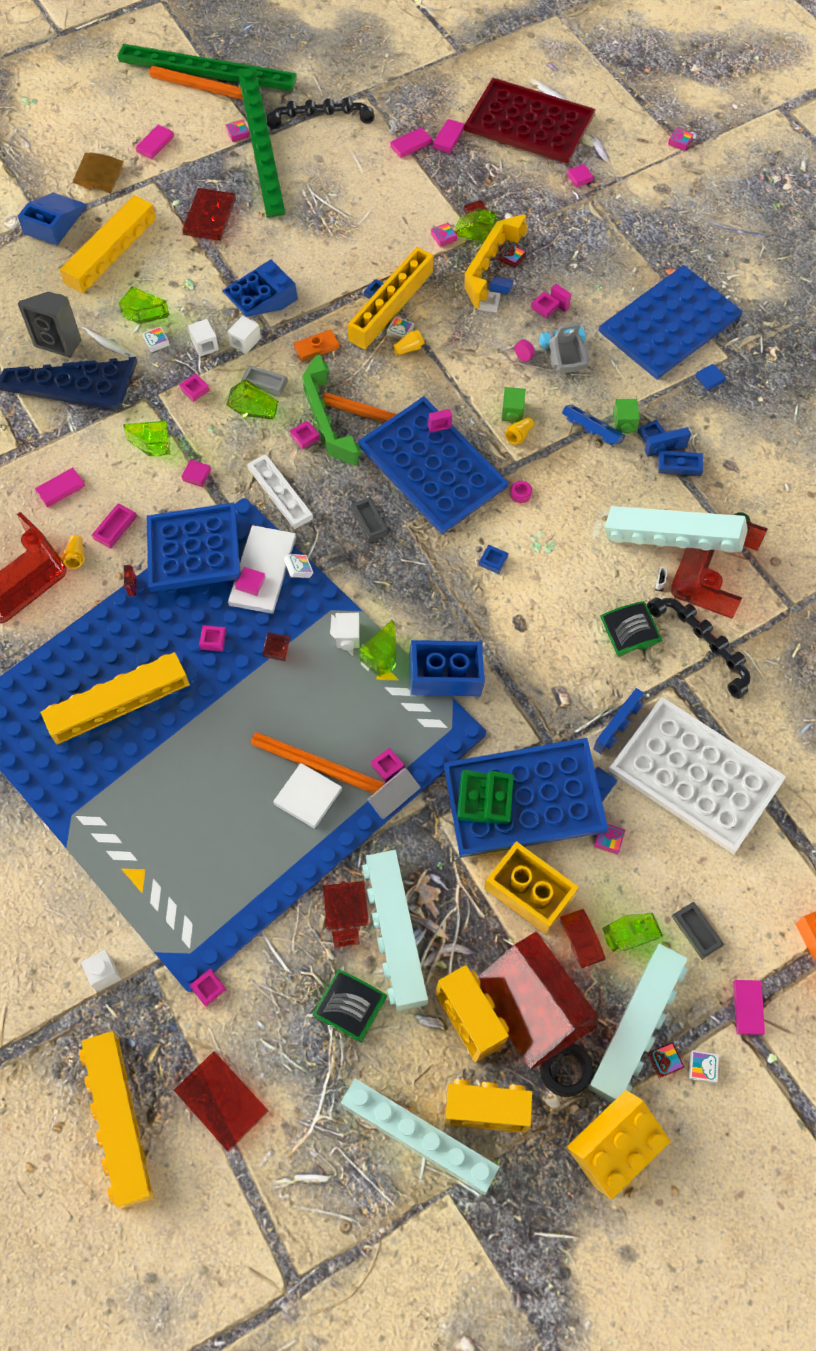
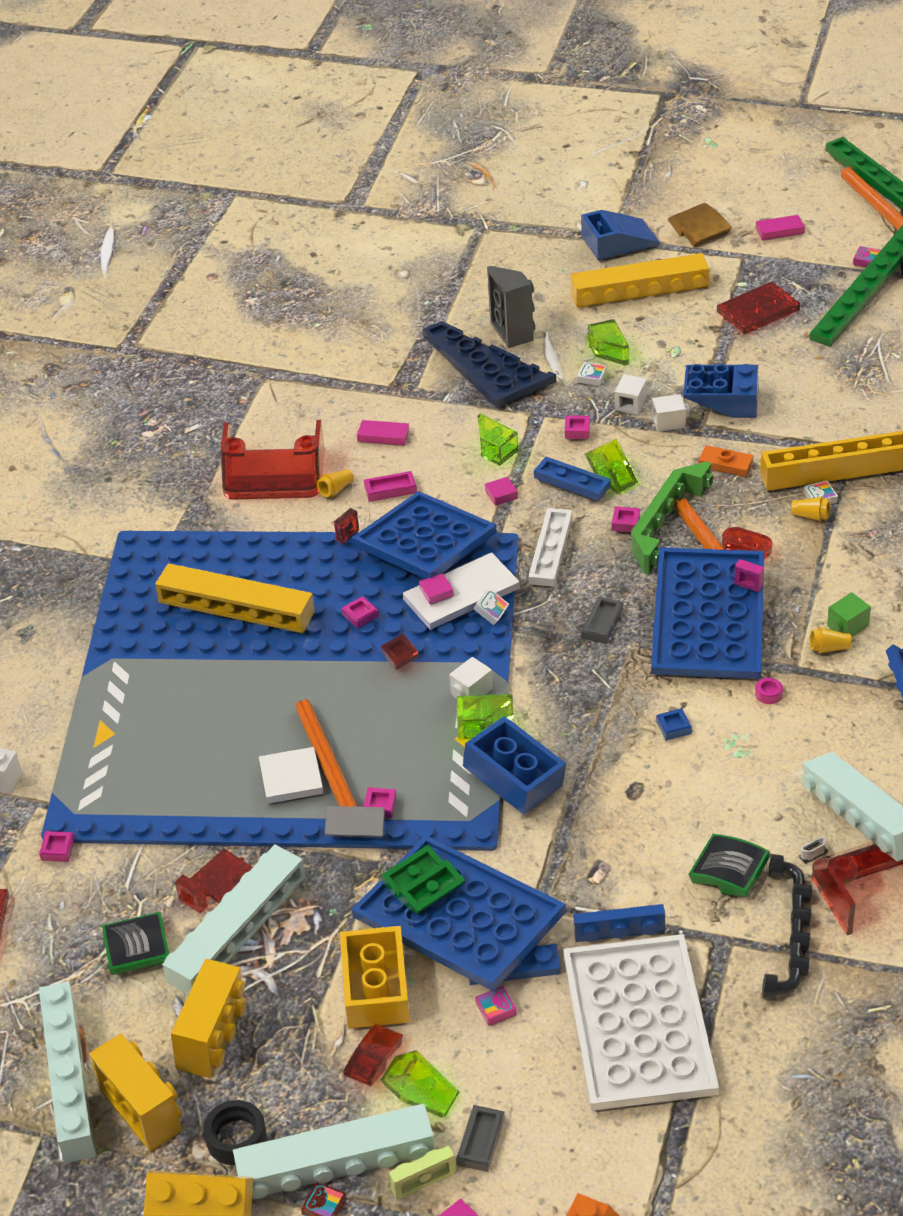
camera: 50 degrees right, 20 degrees down
light grey tile [241,365,288,397] -> none
clear red slope [478,931,598,1070] -> none
none -> yellowish green plate [389,1145,456,1200]
none -> blue plate [533,457,611,501]
none -> clear red plate [722,527,772,558]

